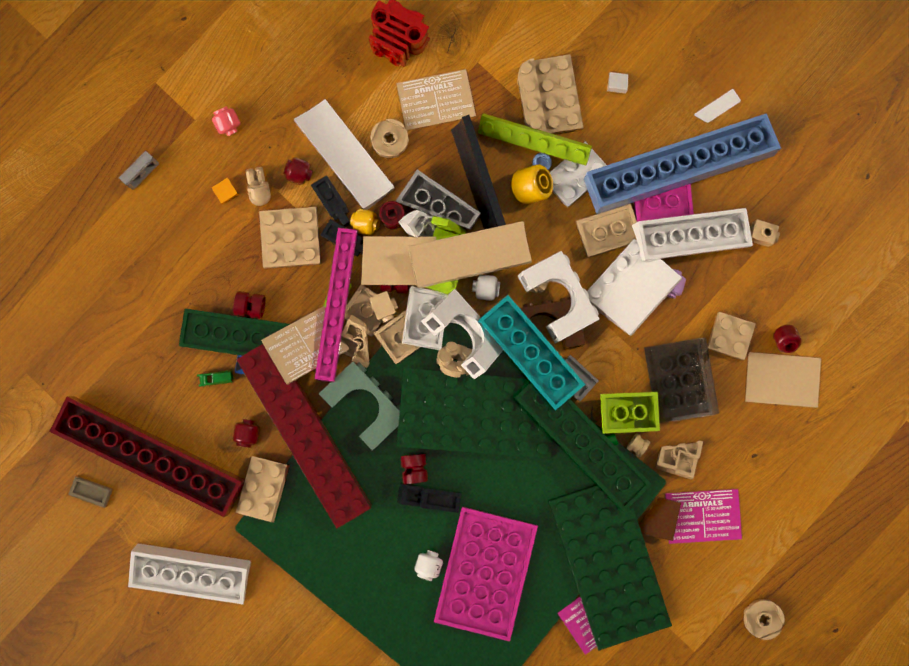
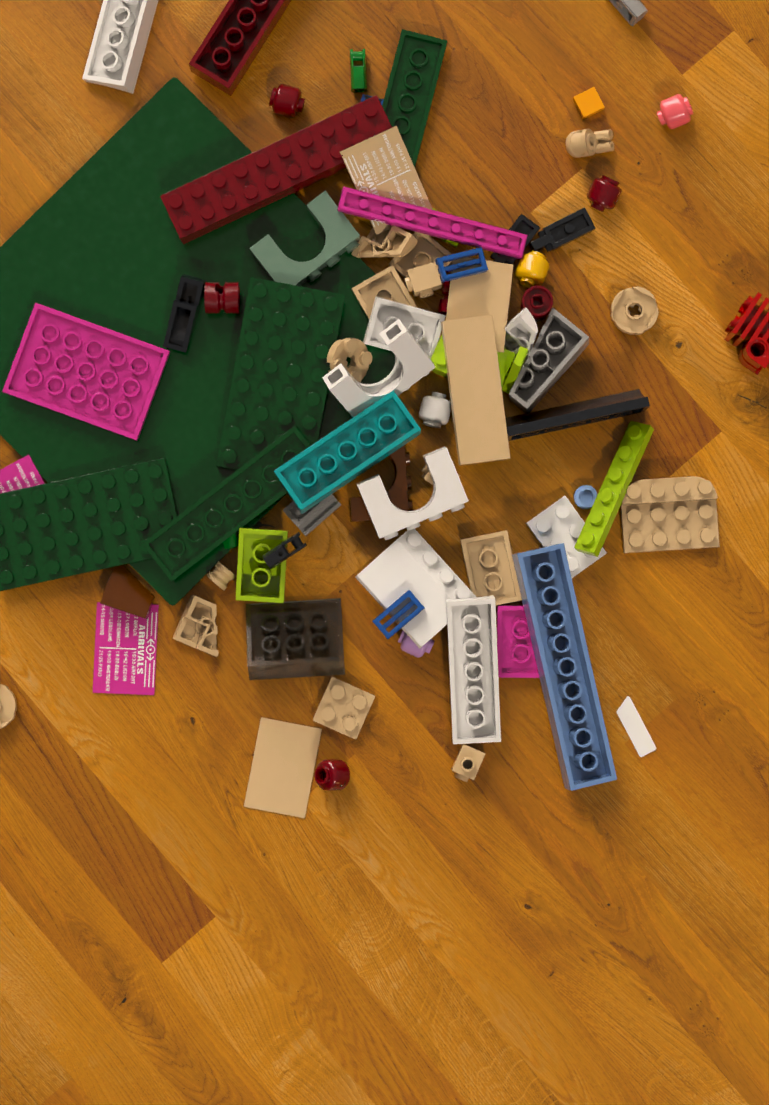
camera: 95 degrees right, 0 degrees up
dark red wheel [233,291,266,319] -> none
tan plate [236,456,289,523] -> none
tan plate [259,207,321,269] -> none
white arch [294,99,395,210] -> none
tan sticker [396,69,476,130] -> none
white head [415,550,443,581] -> none
yellow head [511,164,553,204] -> none
white slope [607,72,628,94] -> none
none -> black bar [262,532,307,569]
none -> blue tile [372,590,425,639]
none -> blue tile [435,247,488,283]

